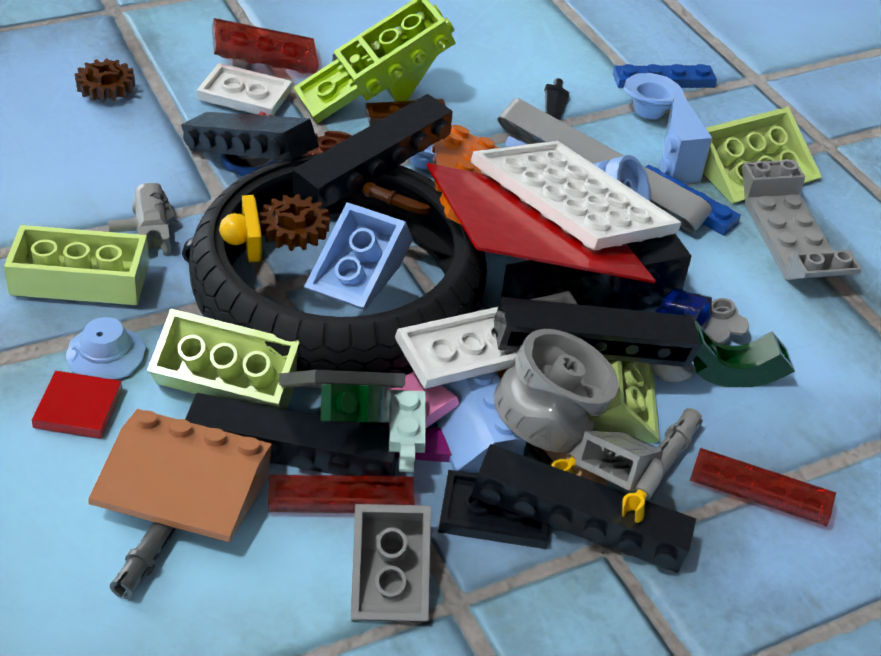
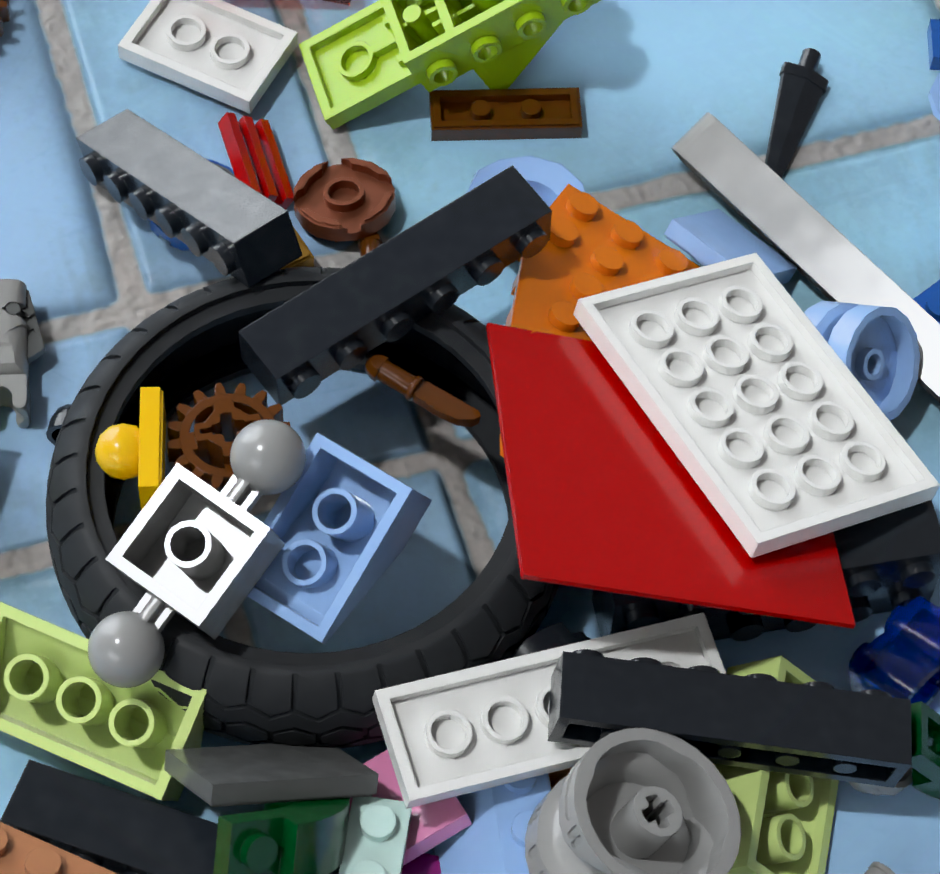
camera: 10 degrees right, 15 degrees up
none -> light grey brick [88,419,306,688]

